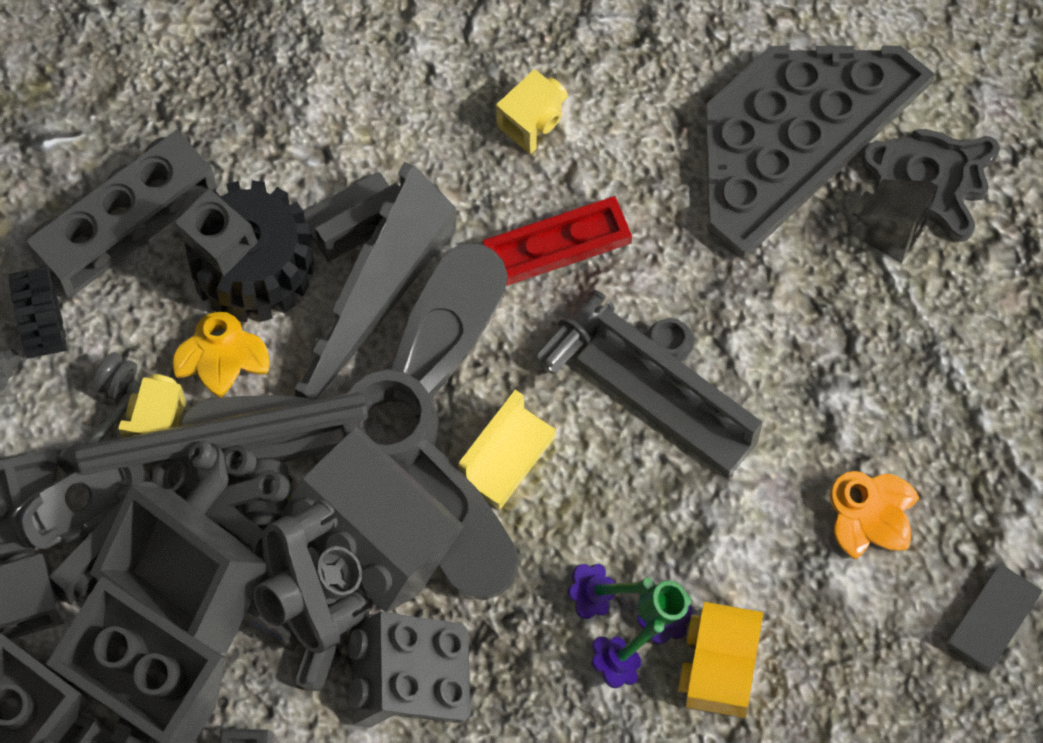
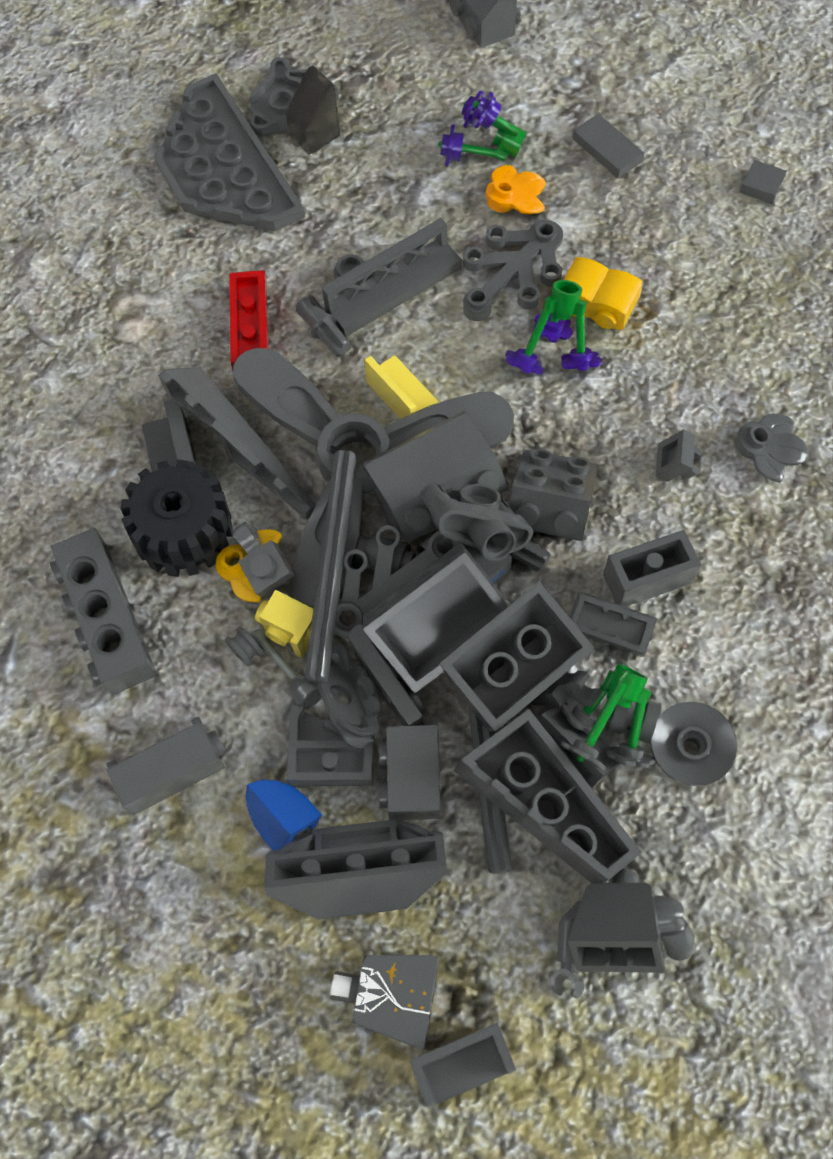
camera: 70 degrees left, 0 degrees up
black tyre [9,266,67,359] -> none
dark grey brick [175,188,258,276] -> none
dark grey arm [185,441,228,515] -> none
light yellow brick [496,69,568,155] -> none
none -> dark grey plate [232,522,295,597]
none -> plant [438,90,527,167]
none -> dark grey plant [463,220,563,321]

